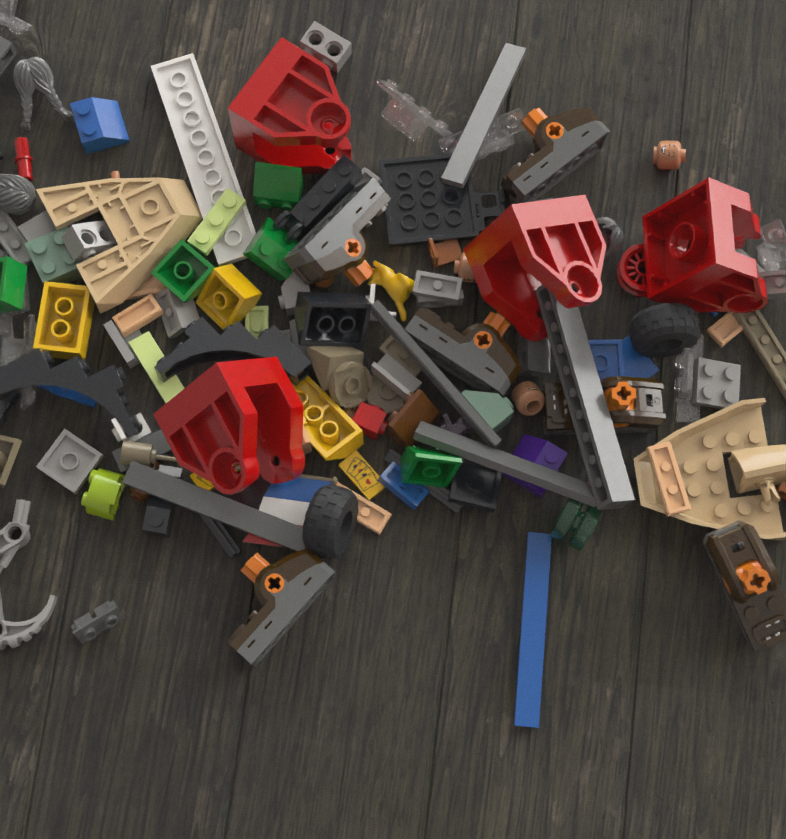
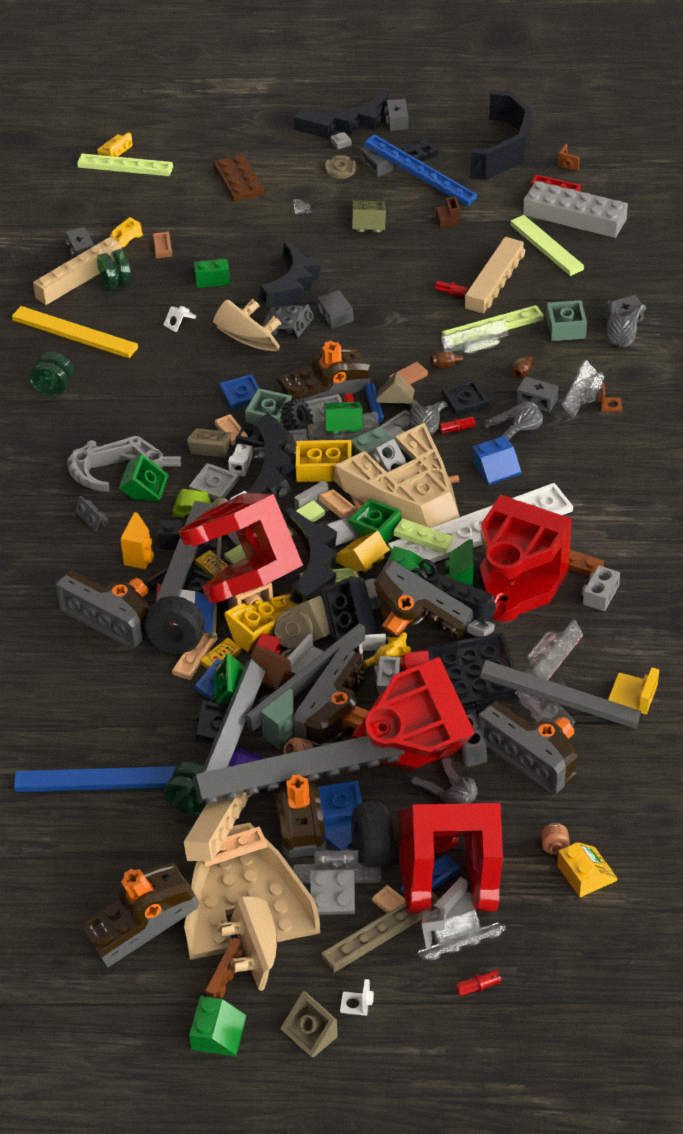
camera: 90 degrees right, 30 degrees down
none -> green slope [119,453,169,502]
none -> light orange slope [121,513,154,570]
none -> tan brick [184,793,251,861]
none -> white leg [228,444,253,477]
none -> red brick [400,650,429,671]
none -> yellow slope [557,842,617,897]
none -> yellow bracket [608,667,659,715]

